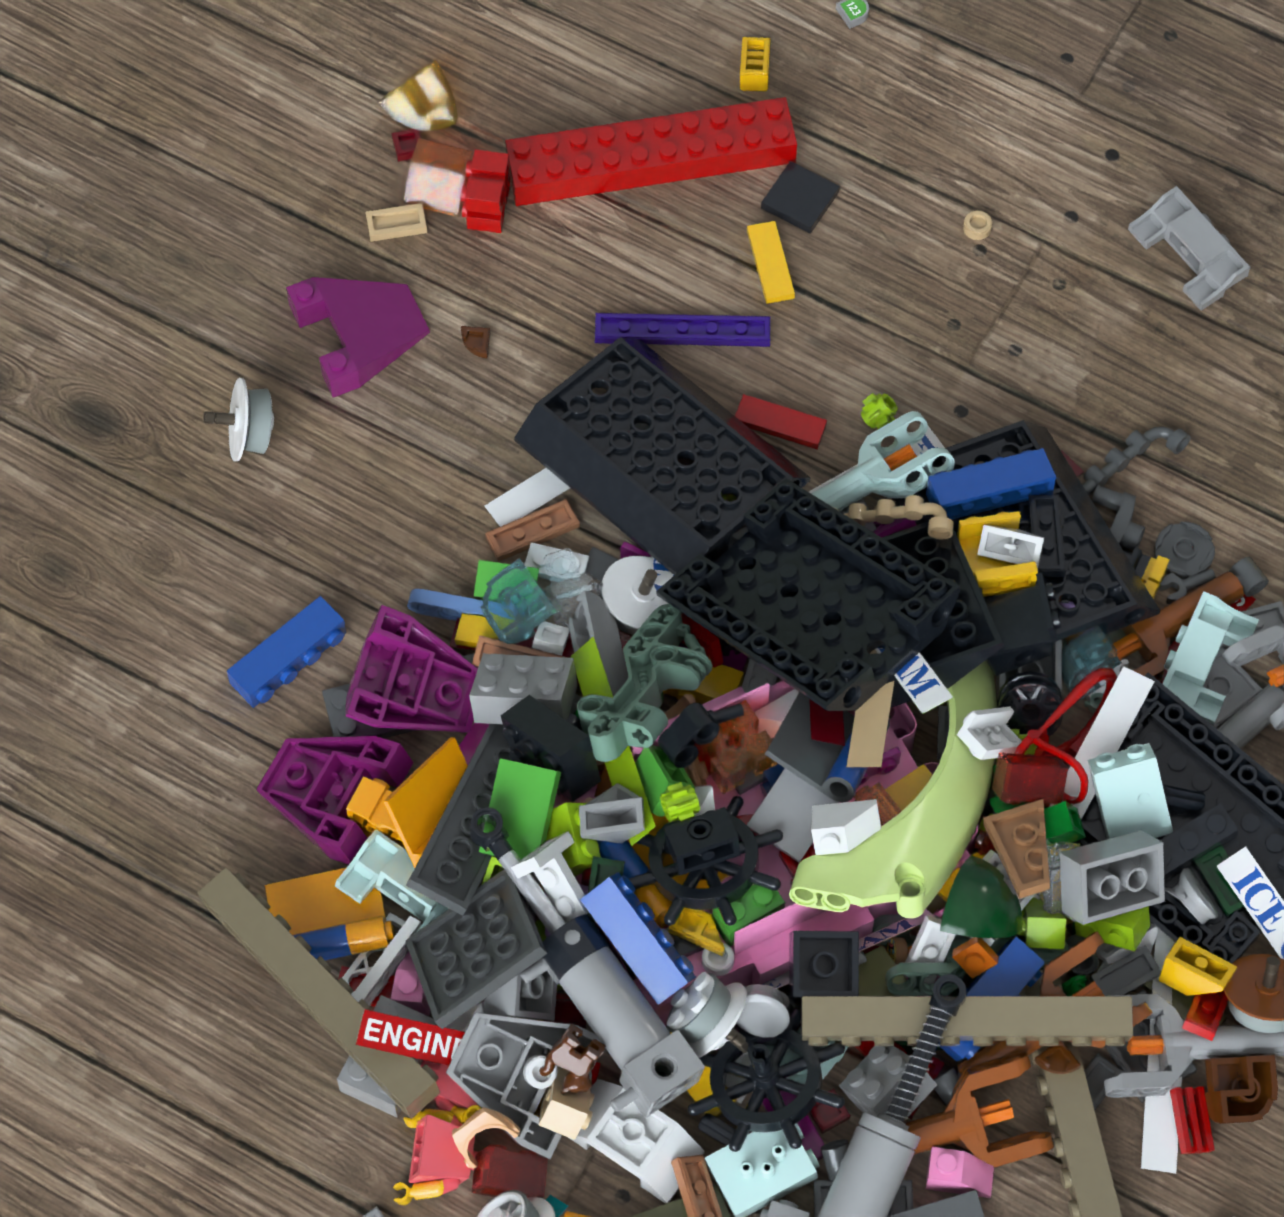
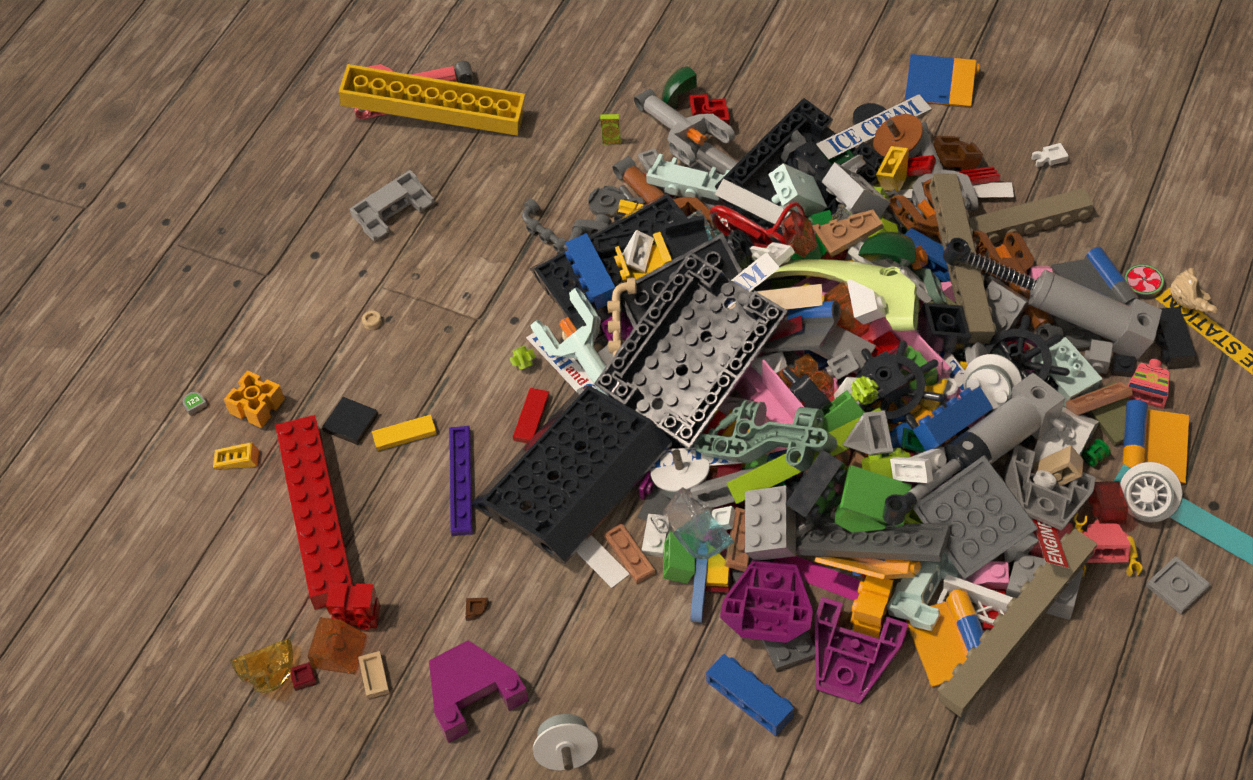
camera: 90 degrees left, 10 degrees down
light nougat helmet [452,1107,520,1169] -> none
reddish brown animal [539,1024,606,1095] -> none
none -> light orange brick [224,370,285,429]
none -> dark grey bracket [781,130,807,163]
none -> light grey bracket [826,349,859,381]
none -> green bush [1082,439,1111,467]

